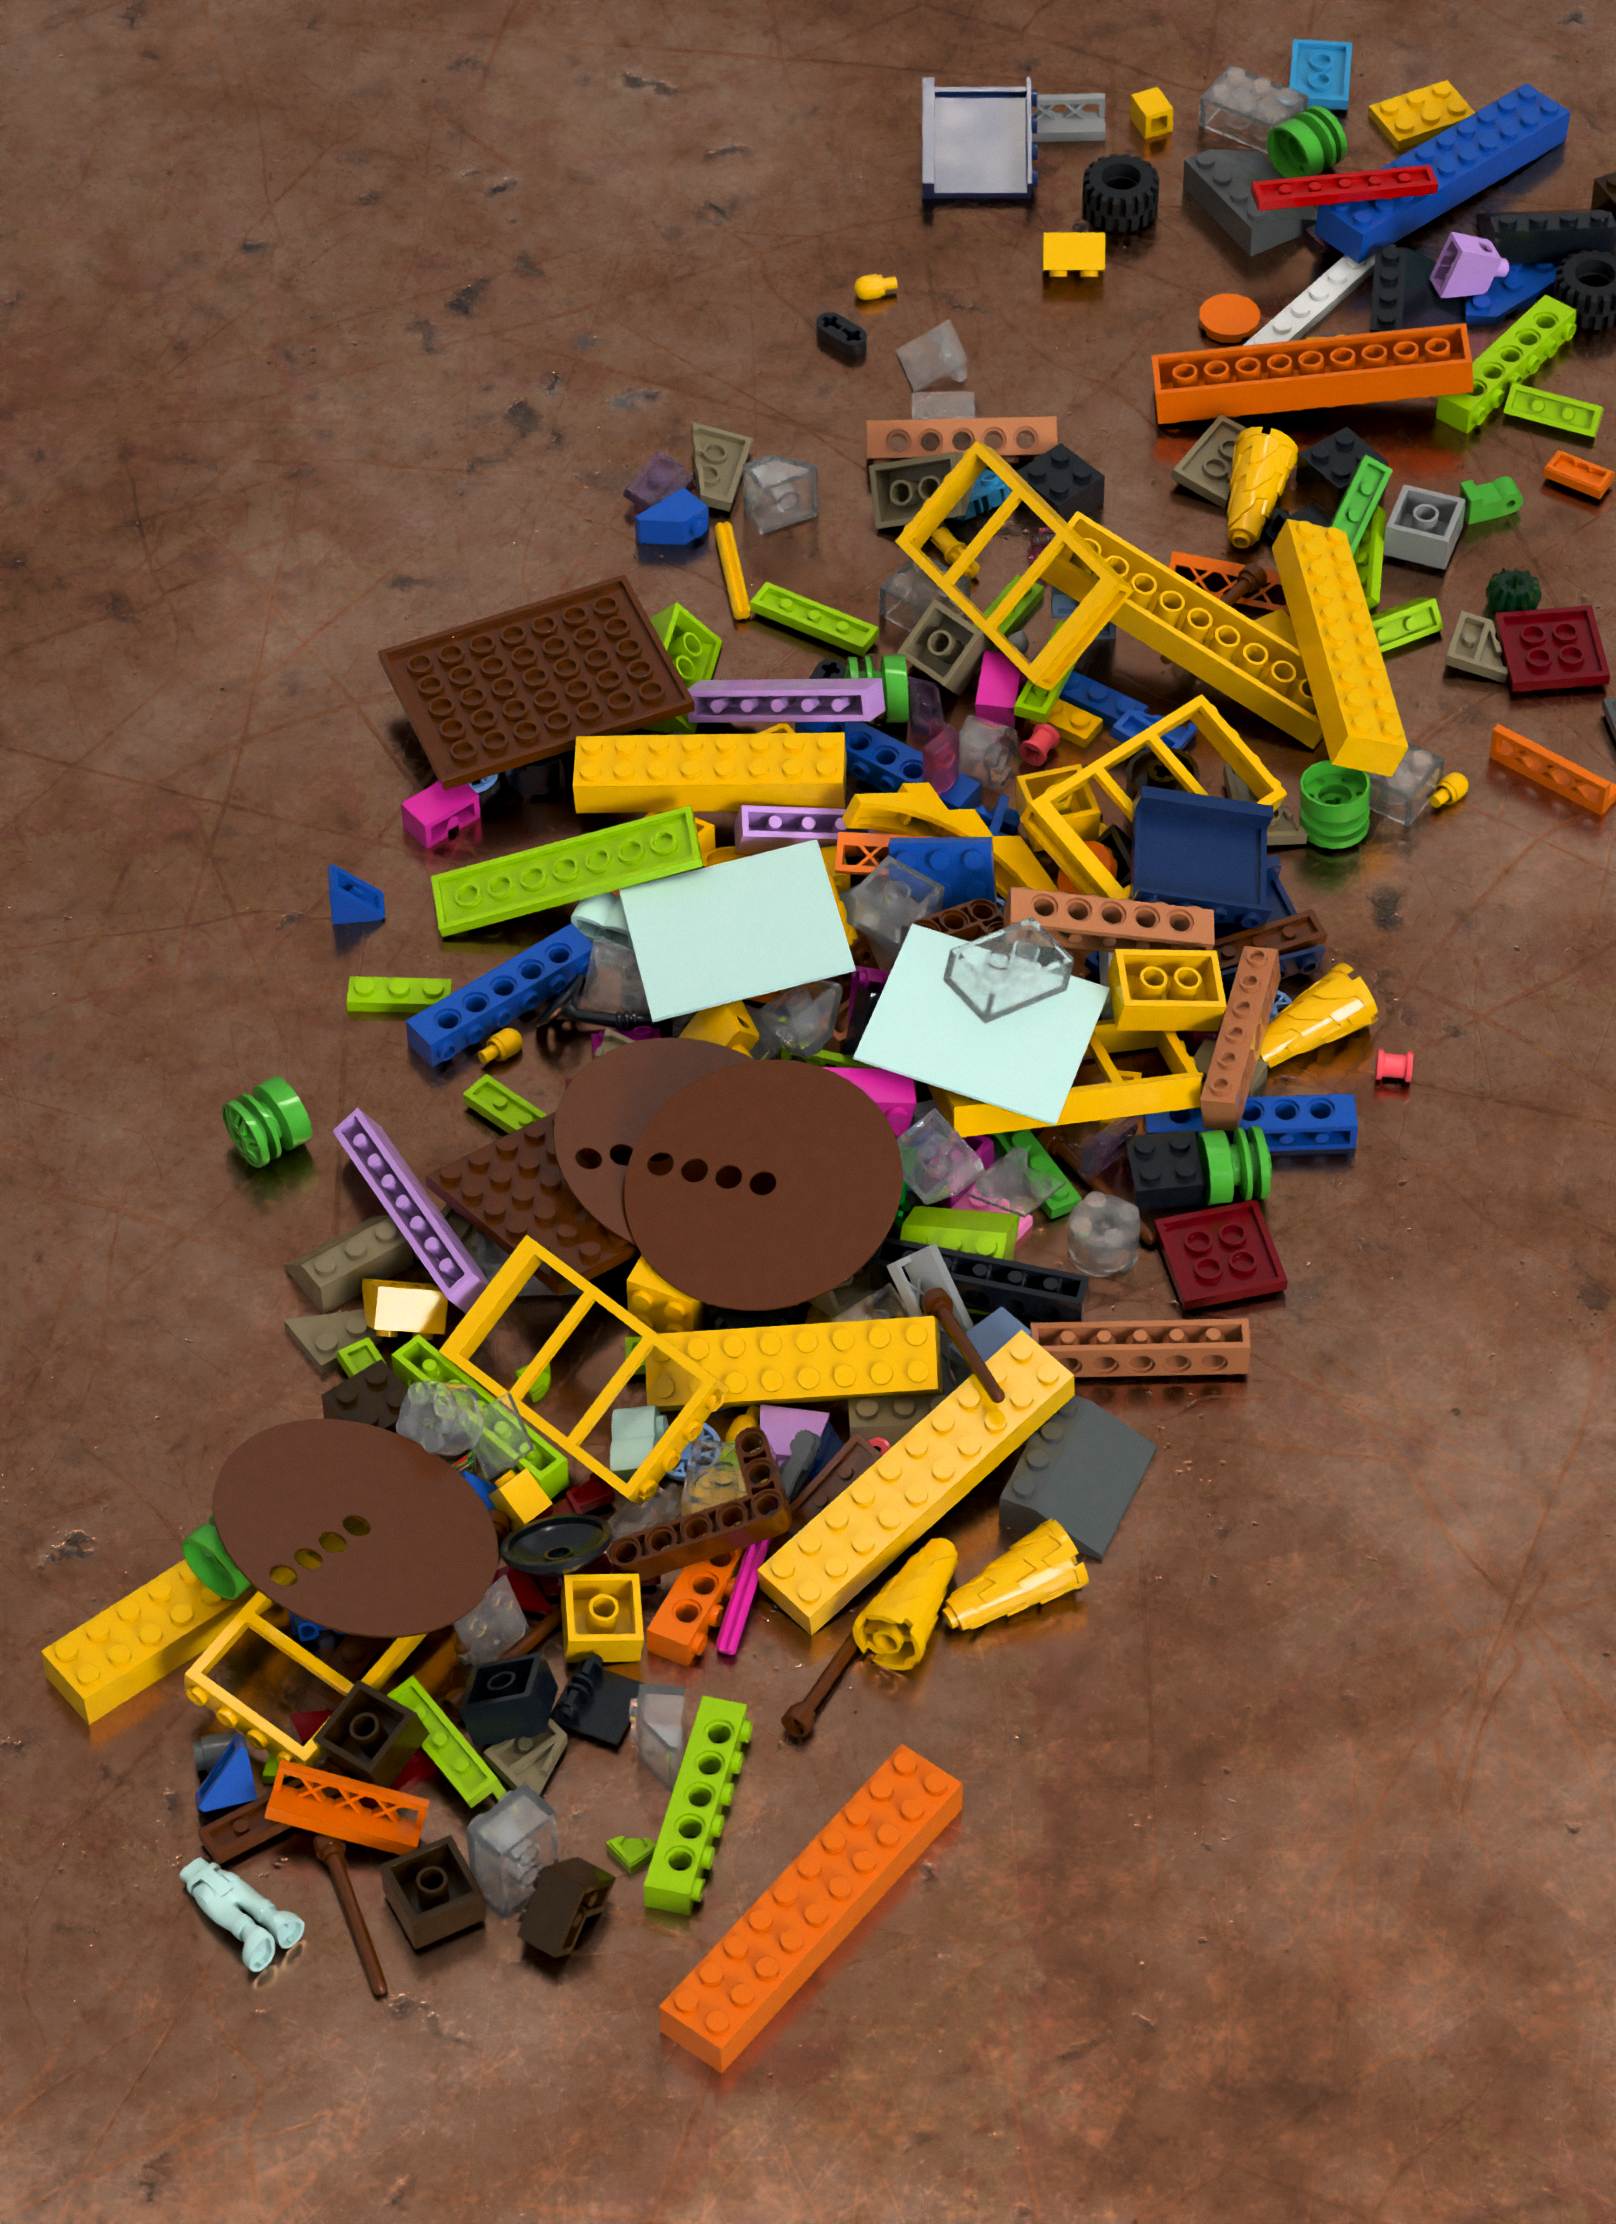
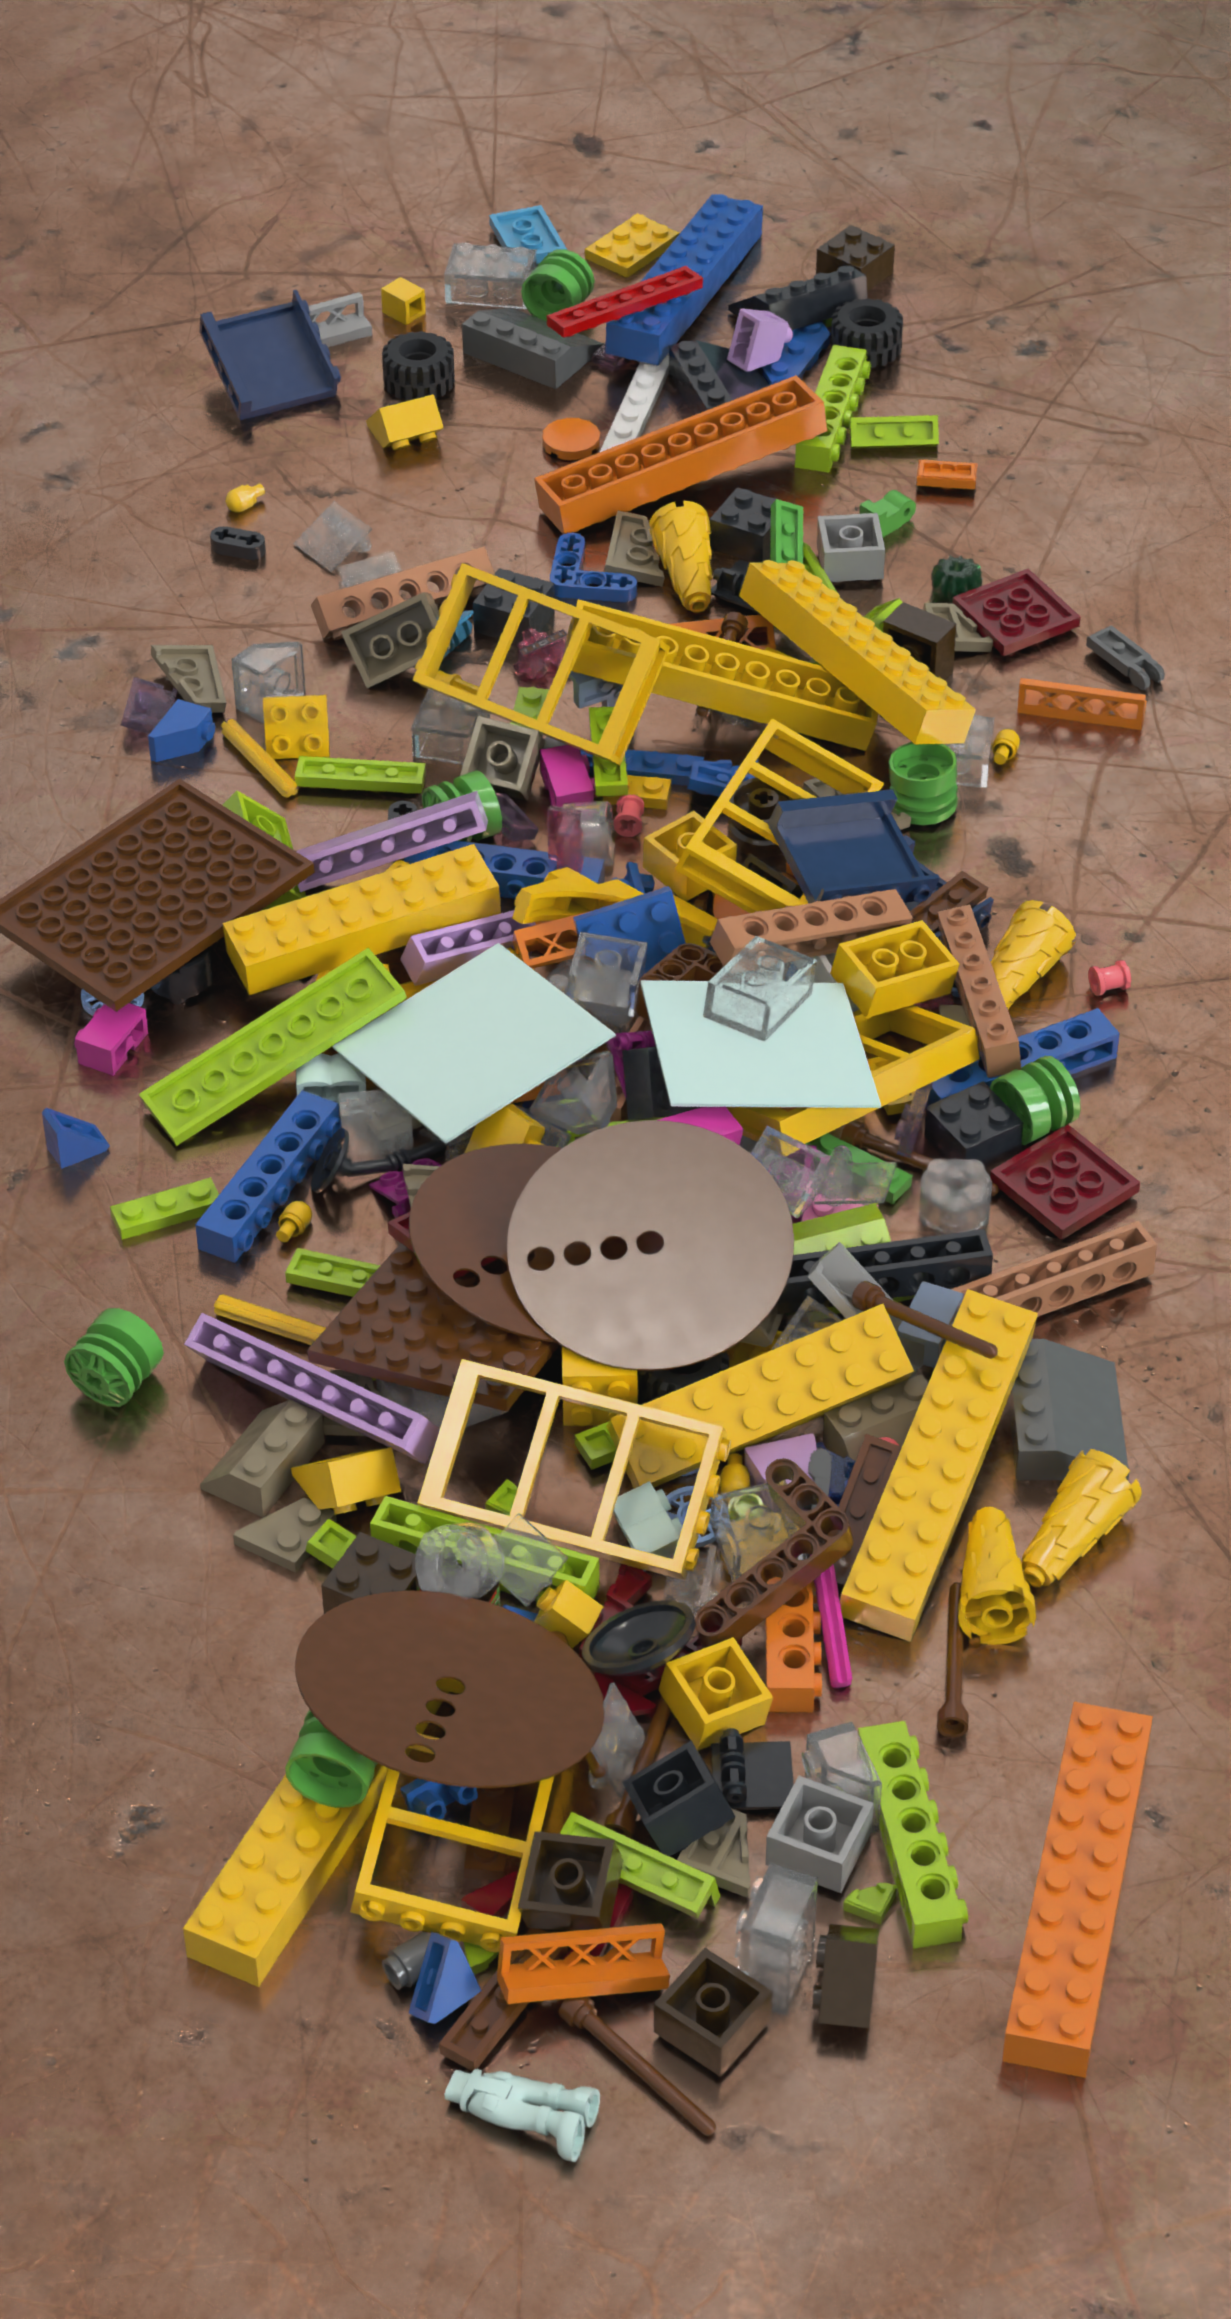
camera: 25 degrees left, 5 degrees down
none -> yellow axle [214,1294,326,1345]
none -> yellow hinge [263,695,330,759]
none -> blue beam [550,533,637,602]
none -> light grey brick [766,1776,874,1893]
none -> dark brown brick [883,602,956,680]

